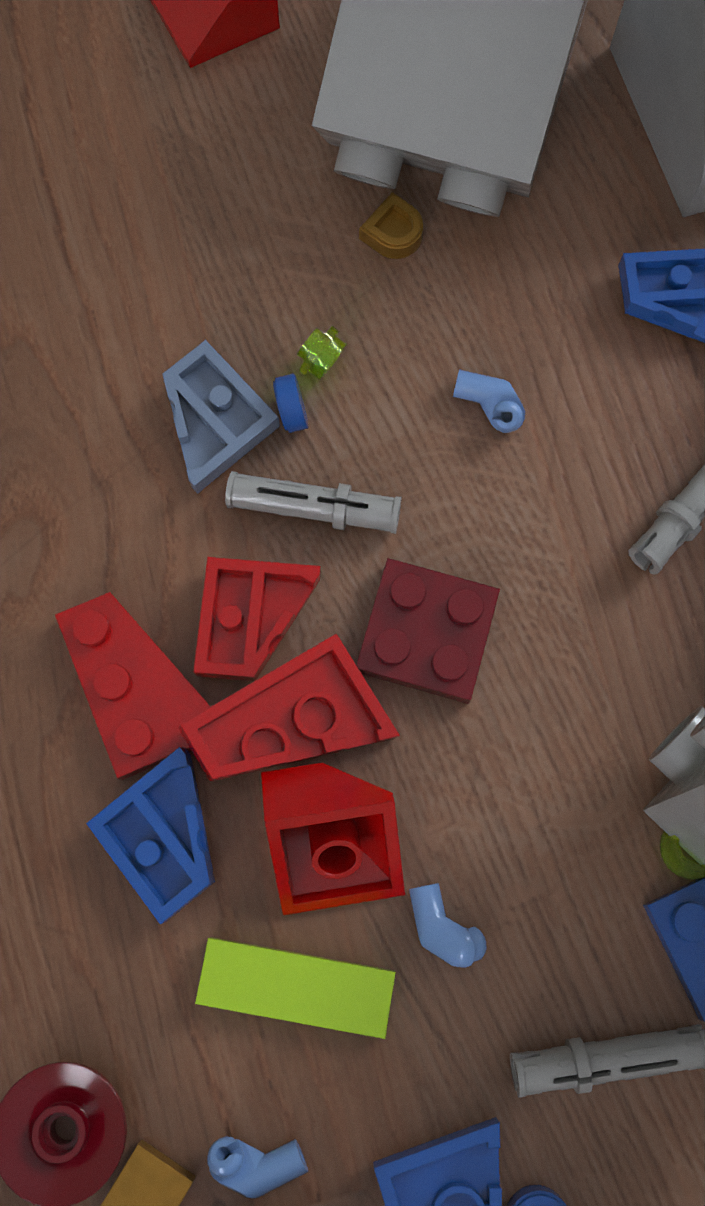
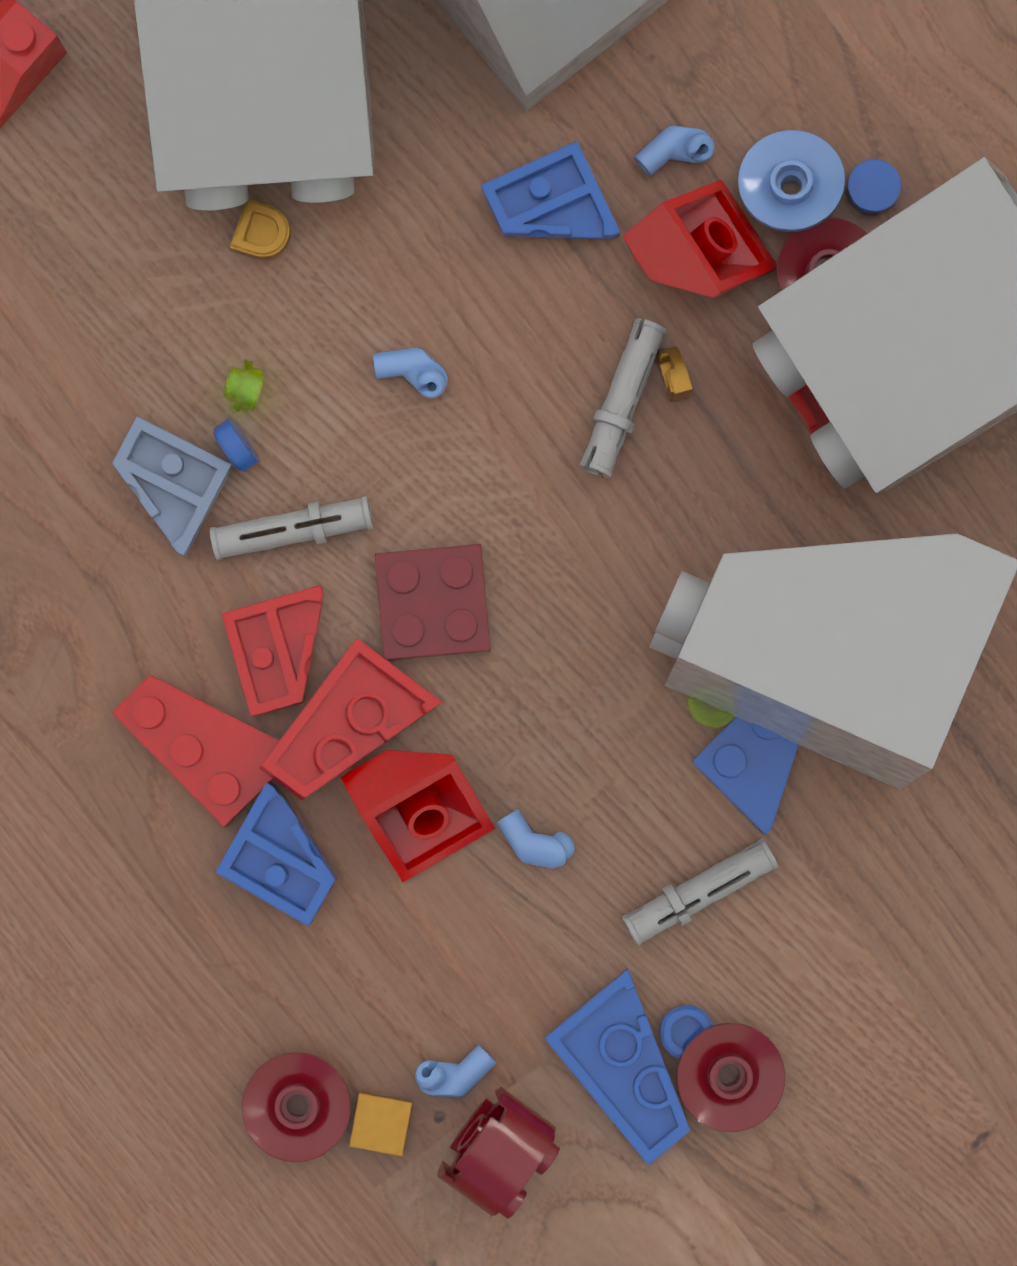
camera: 15 degrees left, 10 degrees up
lime tile [195,937,396,1039] -> none

